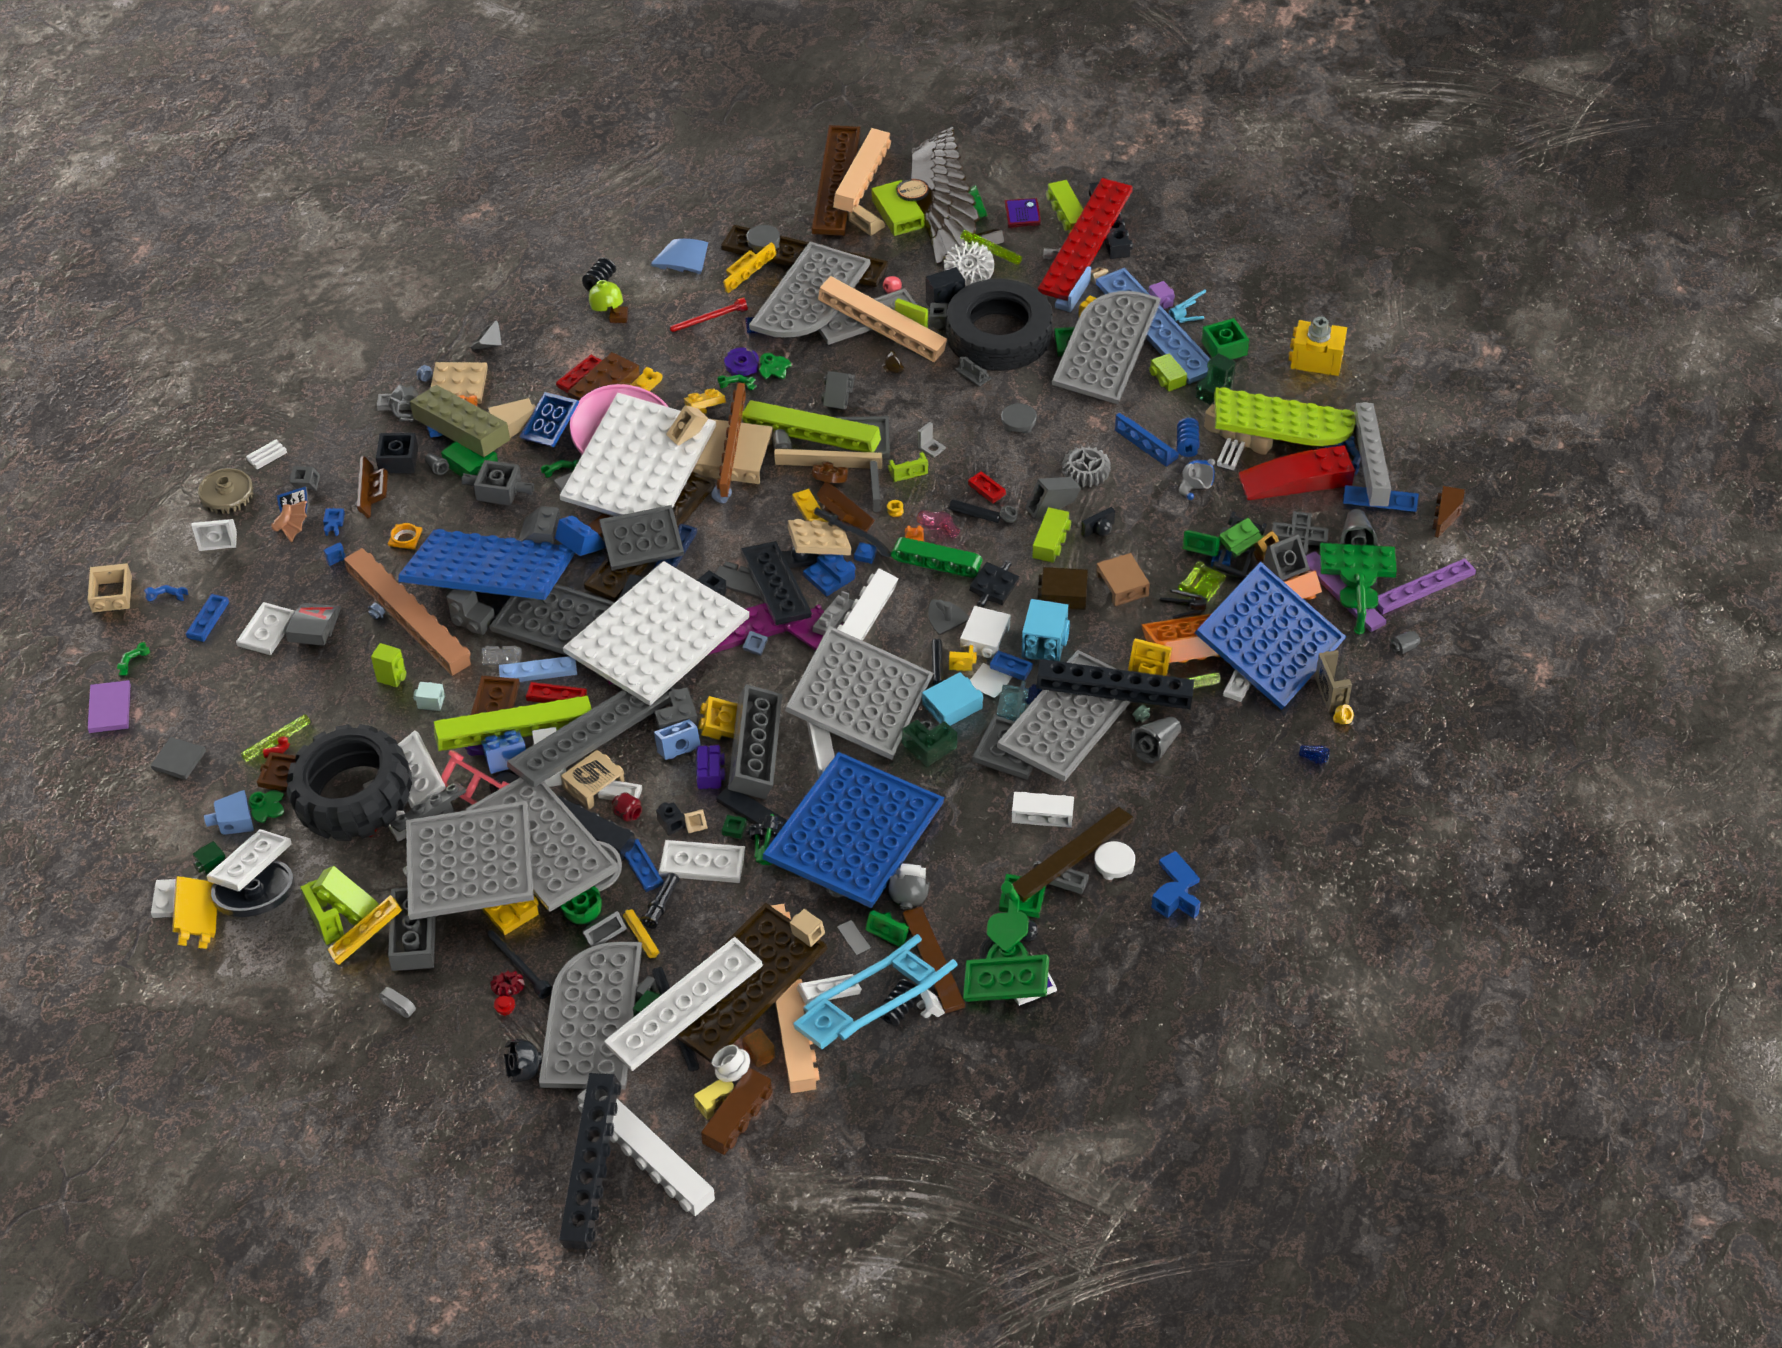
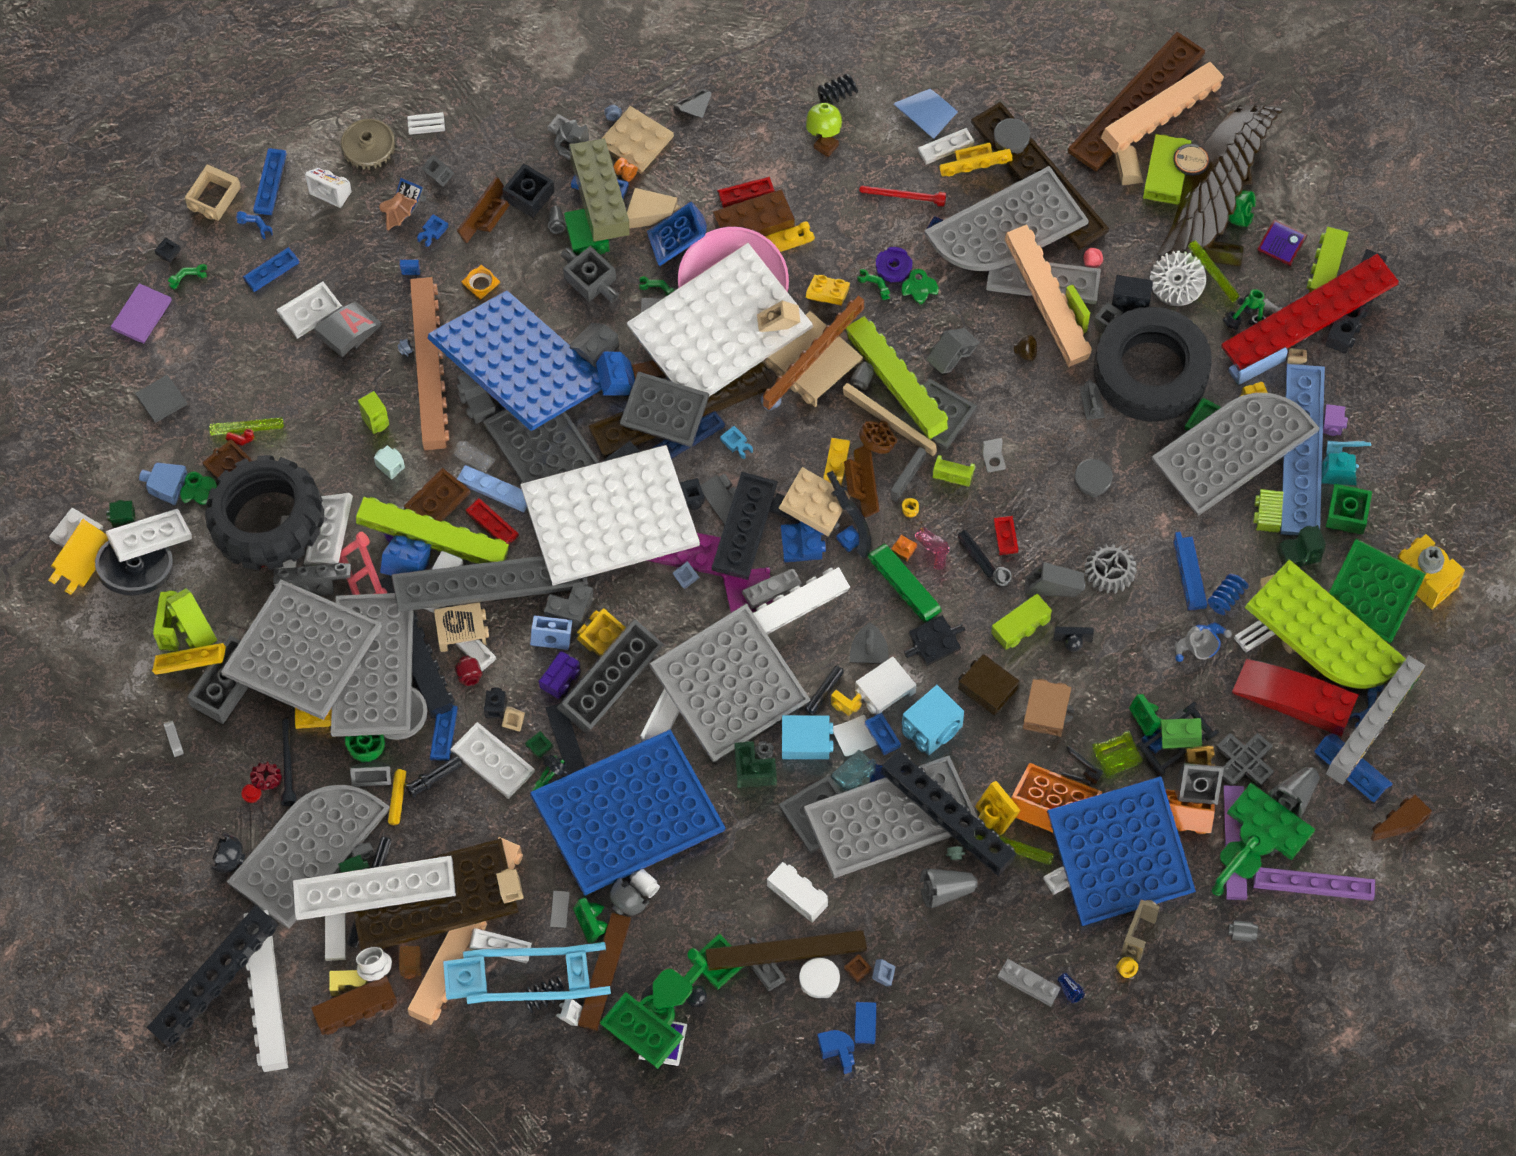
camera: 35 degrees right, 15 degrees up
none -> black plate [154,237,181,263]
none -> blue plate [253,148,287,216]
none -> white tile [325,913,346,961]
none -> dark azure plate [720,426,753,459]
none -> reddish brown tile [844,954,872,983]
none -> sand blue plate [872,959,895,986]
none -> white tile [918,128,975,165]
none -> light grey plate [998,959,1061,1007]
none -> plant [1223,289,1266,330]
none -> teal torso [1321,452,1356,486]
none -> green plate [1329,539,1426,643]

